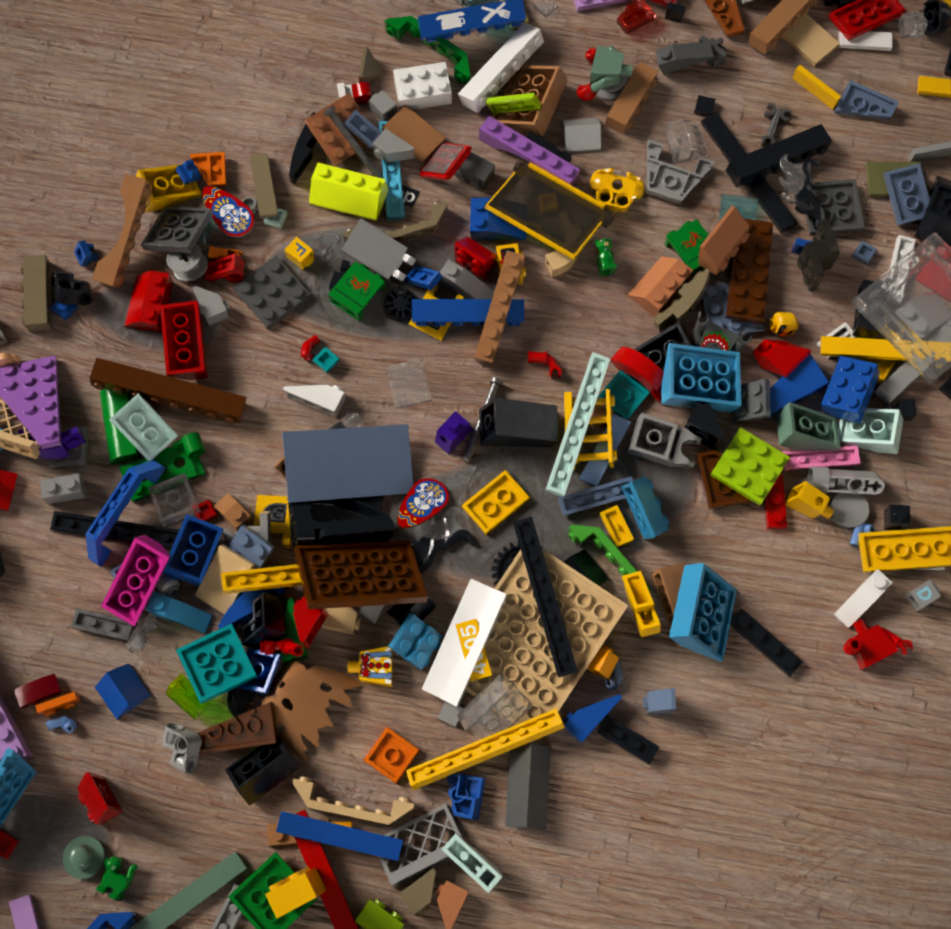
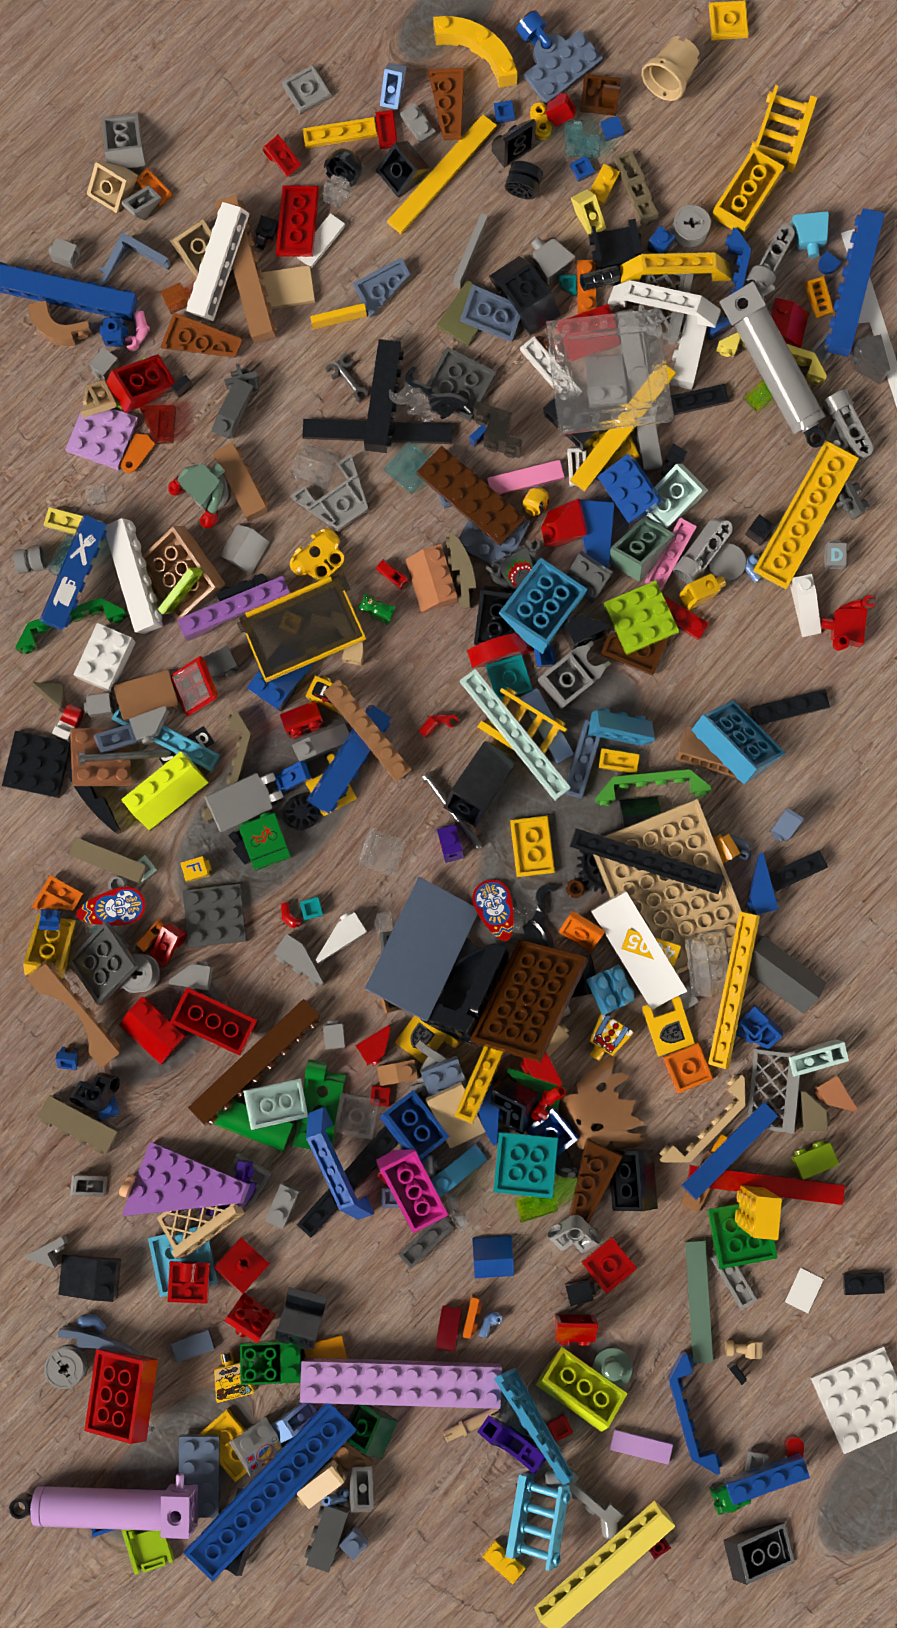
camera: 50 degrees left, 10 degrees up
green animal [95,856,138,901] -> none
yellow slope [622,571,661,638] -> none
green panel [664,219,708,277] -> none
black tile [694,95,716,116] -> none
nougat slope [698,205,750,275] -> none
sand blue tile [851,241,878,266] -> none
none -> black plate [2,731,71,798]
none -> orange piece [121,433,155,473]
none -> light grey slope [274,934,325,986]
none -> light grey brick [323,1020,346,1049]
none -> red slope [355,1025,391,1067]
none -> red bar [376,559,409,590]
none -> bright pink tile [487,460,564,495]
none -> blue tile [534,646,556,667]
none -> neon yellow slope [536,1347,627,1432]
none -> orange tile [559,910,605,952]
none -> black brick [565,1278,596,1306]
none -> reddish brown plate [566,880,585,898]
none -> red plate [581,1237,637,1294]
none -> yellow flag [642,996,695,1057]

